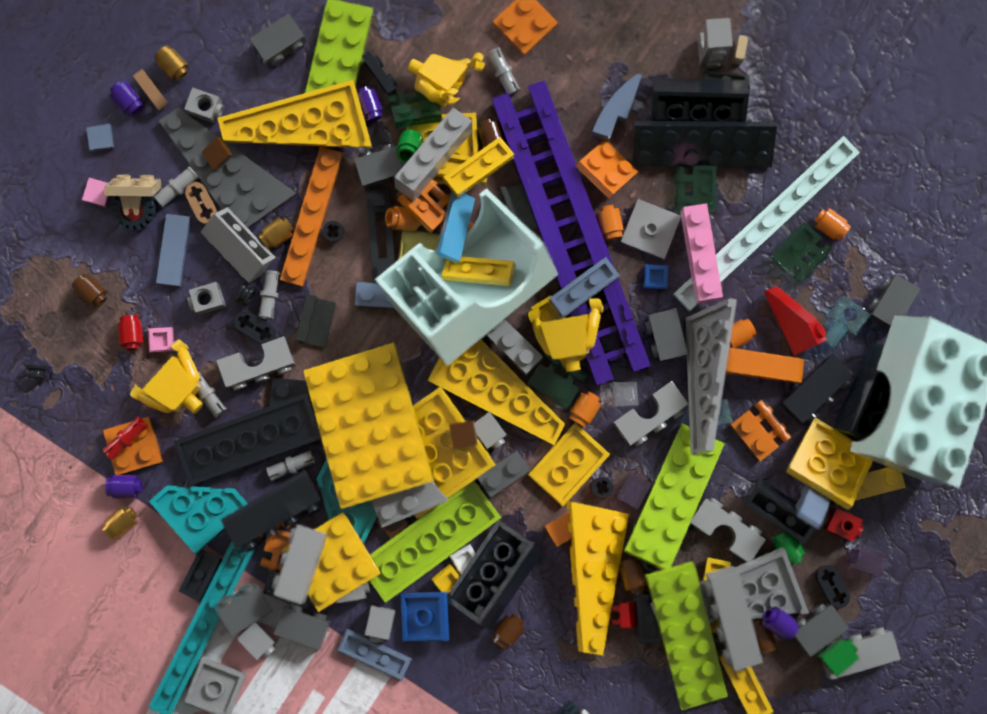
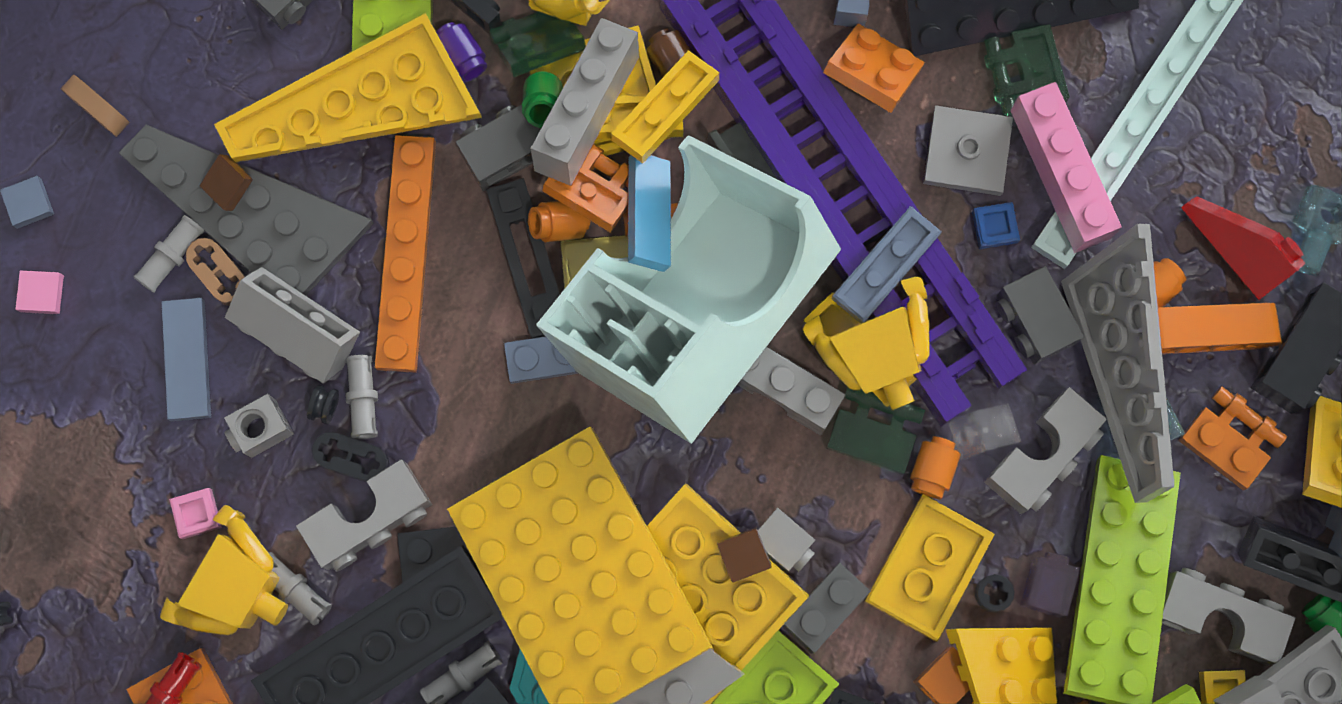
camera: 10 degrees left, 5 degrees down
reddish brown brick [71,273,107,308] -> none
plate [104,175,161,231] -> none
dark purple brick [109,81,144,117] -> none
red brick [117,315,144,351] -> none
pearl gold brick [154,45,189,81] -> none
light grey brick [184,88,224,123] -> none
pearl gold brick [258,217,294,250] -> none
pearl dark grey panel [296,294,336,348] -> none
black bush [323,221,344,243] -> none
yellow wing [428,339,565,445] -> none
yellow plate [441,256,516,286] -> none
orange brick [596,205,624,241] -> none
clear green plate [771,221,832,283] -> none
orange brick [814,208,851,241] -> none

